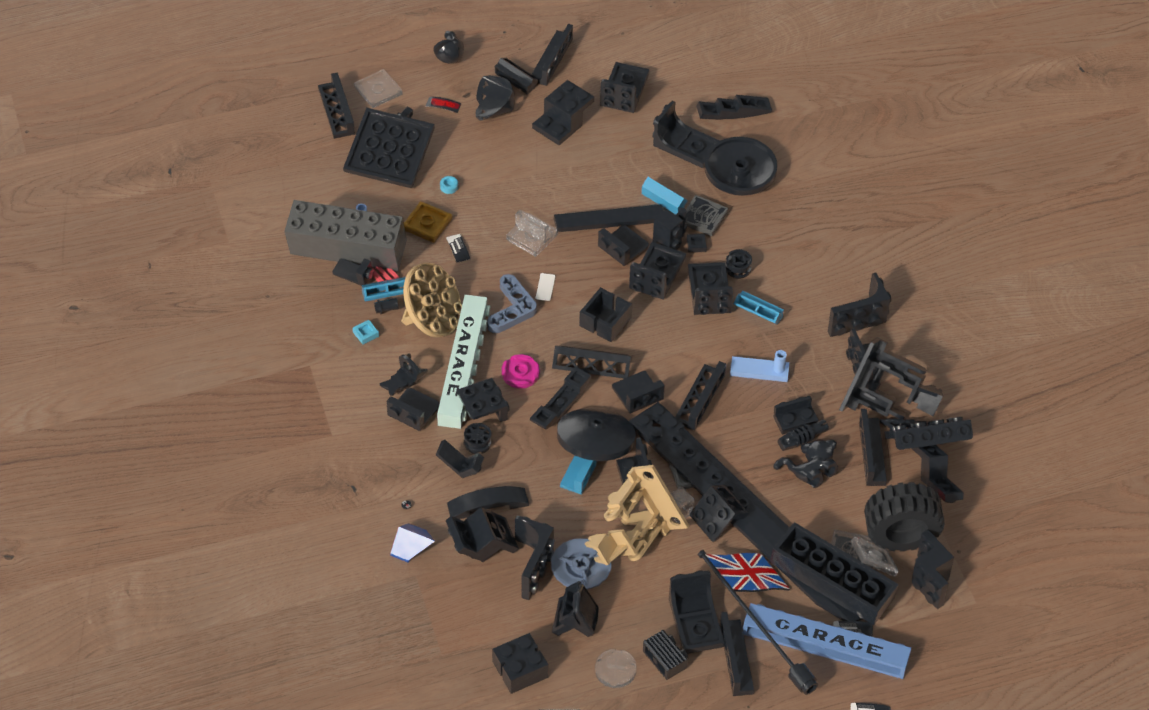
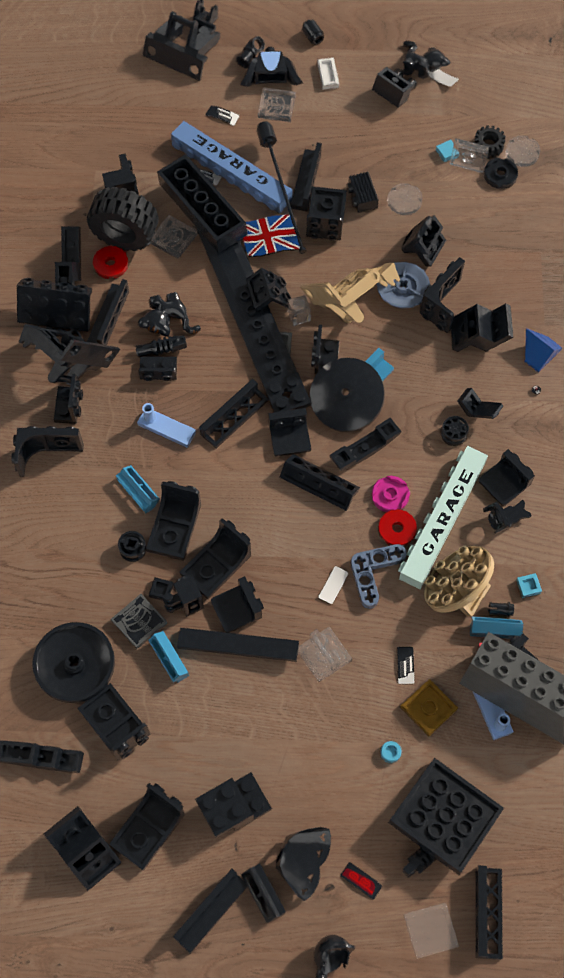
camera: 160 degrees left, 15 degrees up
black slope [447,486,529,519] -> none
black bracket [458,378,510,422] -> none
black piece [492,633,549,694] -> none
black piece [579,287,632,342] -> none
clear tile [851,536,898,577] -> none
none -> black bracket [44,806,122,891]
none -> red tile [378,509,417,547]

